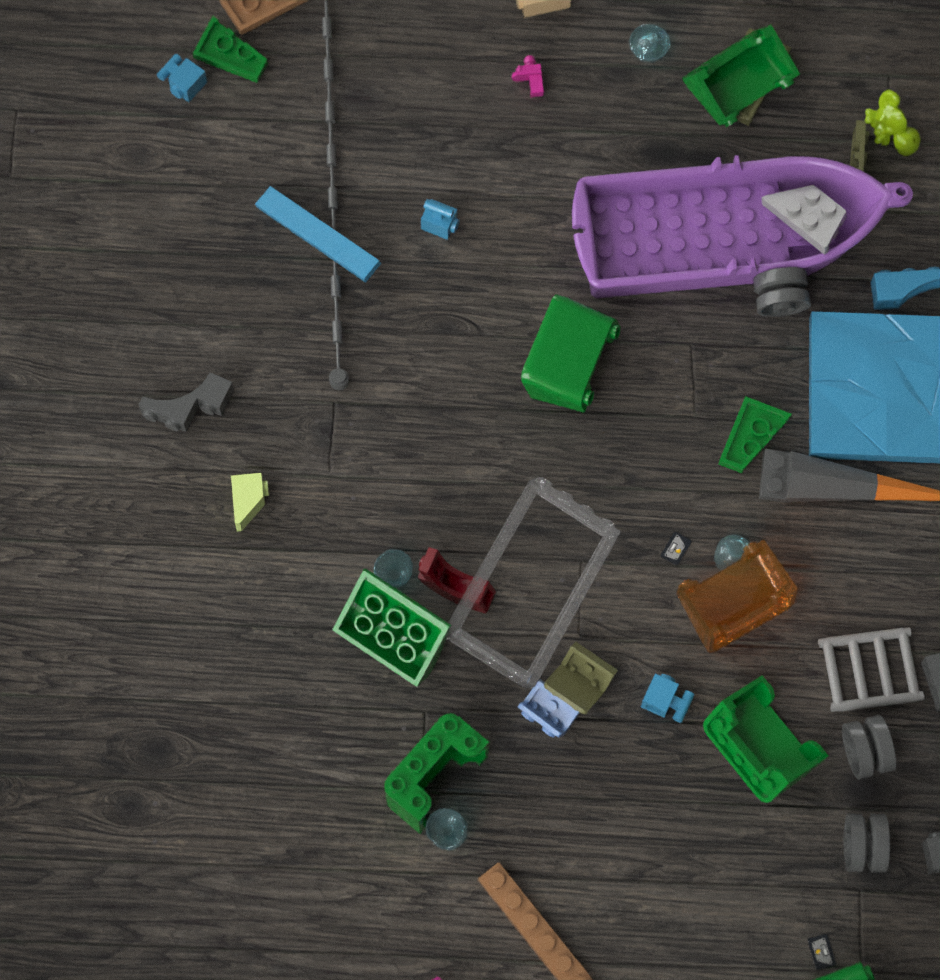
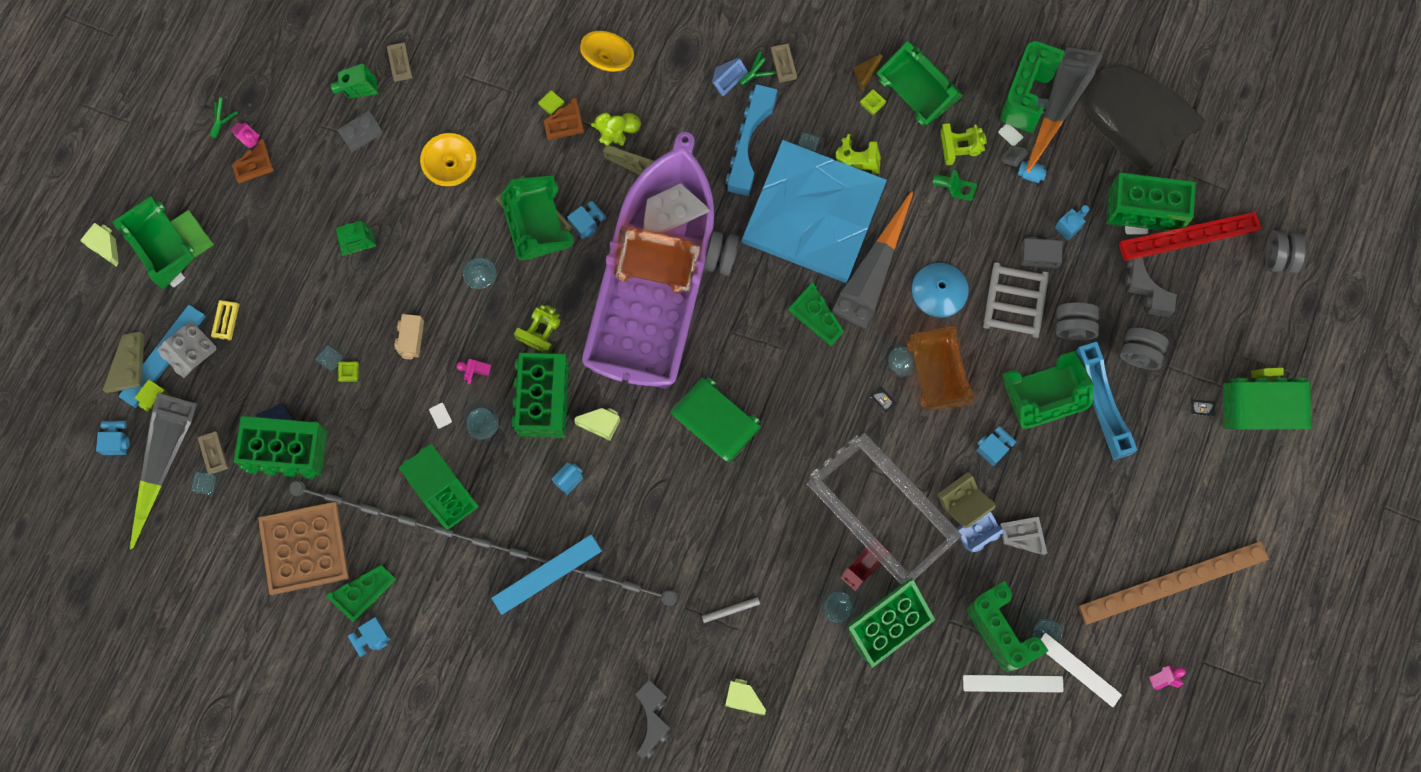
camera: 70 degrees left, 5 degrees up
none -> green brick [398,444,478,530]
none -> white sticker [429,403,452,429]
none -> clear light blue hat [466,407,499,440]
none -> green brick [512,353,569,438]
none -> lime tile [514,305,560,354]
none -> lime tile [538,90,565,116]
none -> dark orange wing [544,98,584,140]
none -> dark azure brick [567,201,607,239]
none -> yellowish green slope [574,408,620,441]
none -> clear orange windscreen [614,225,700,293]
none -> light grey bar [702,597,760,623]
none -> dark azure dish [912,263,969,318]
none -> white sticker [963,675,1063,692]
none -> light grey wing [999,517,1047,555]
none -> white sticker [1041,633,1121,707]
none -> dark azure arch [1075,342,1137,460]

